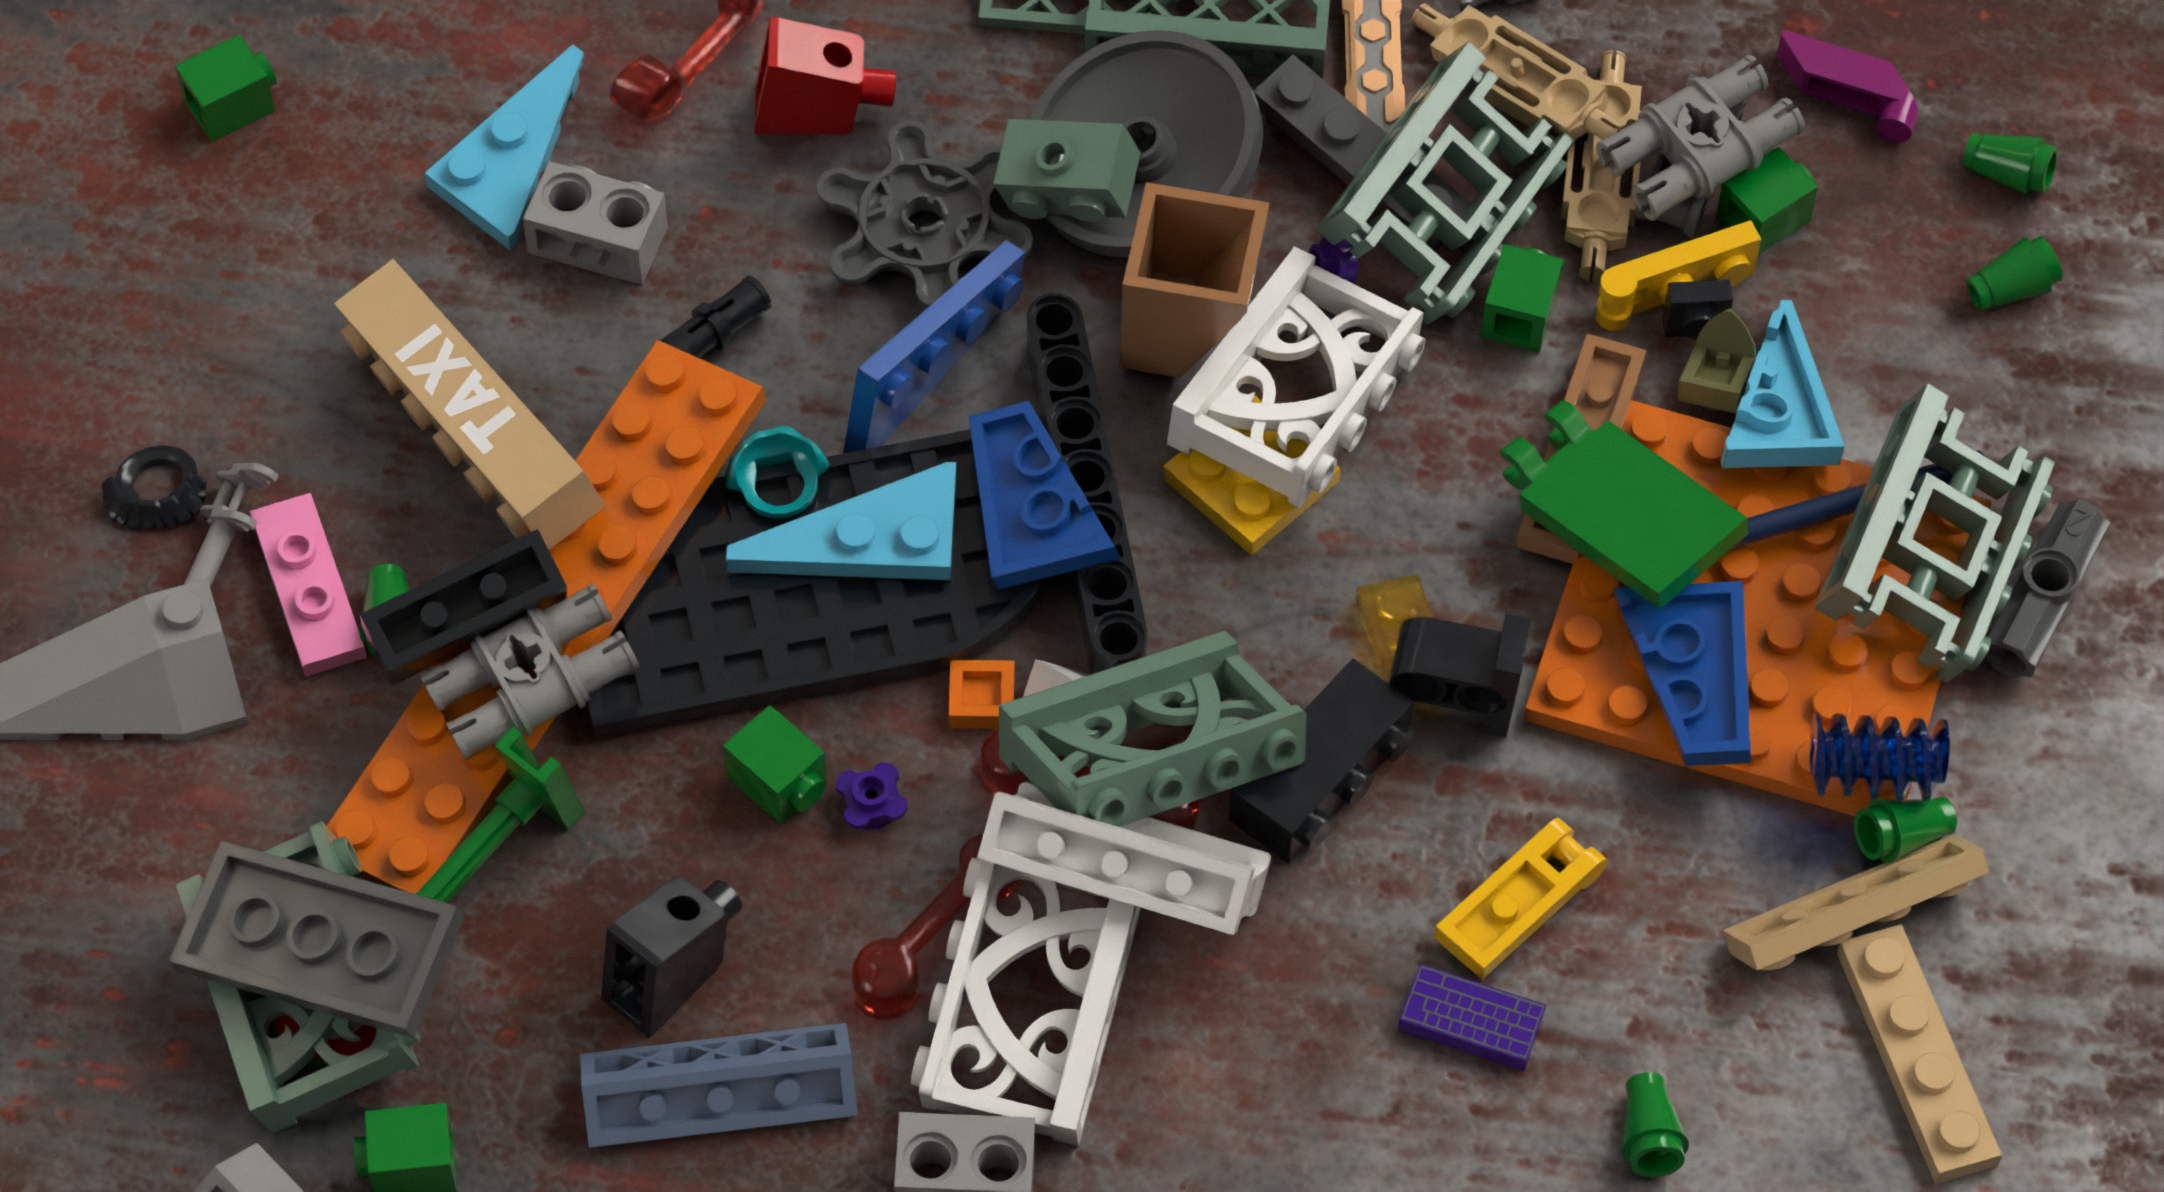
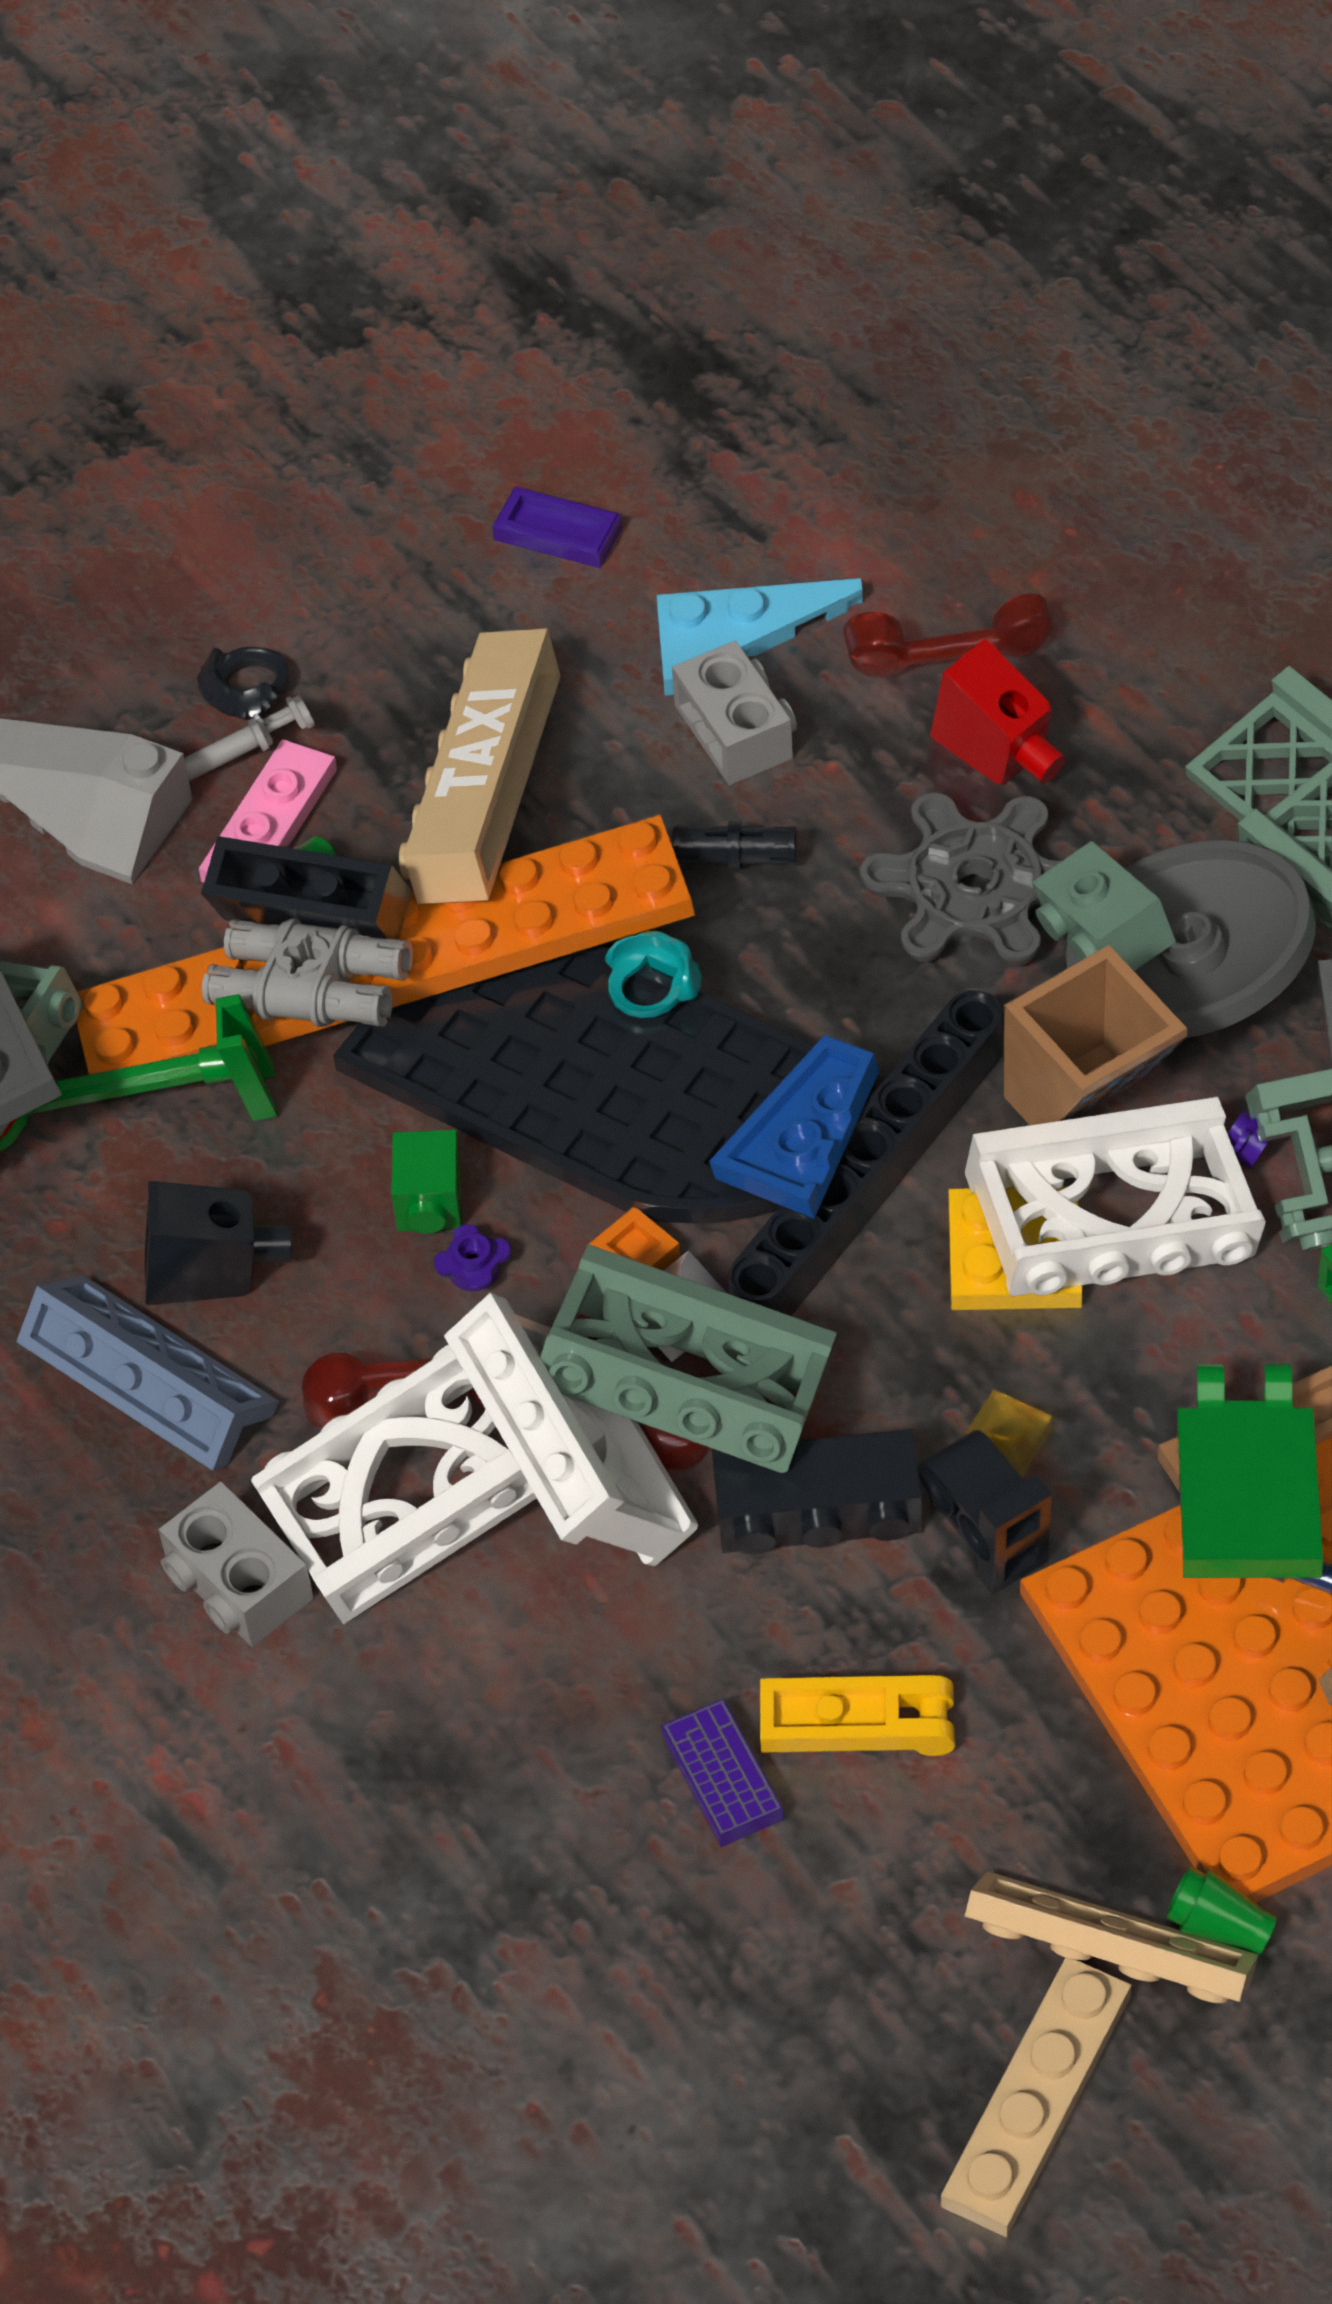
camera: 50 degrees right, 5 degrees down
green brick [175,34,277,142] -> none
medium azure wing [726,462,956,580] -> none
blue wing [843,240,1026,453] -> none
blue wing [1614,581,1751,766] -> none
green cone [1622,1072,1689,1177] -> none
clear blue piece [1809,712,1950,802] -> none
none -> dark purple tile [492,486,622,568]

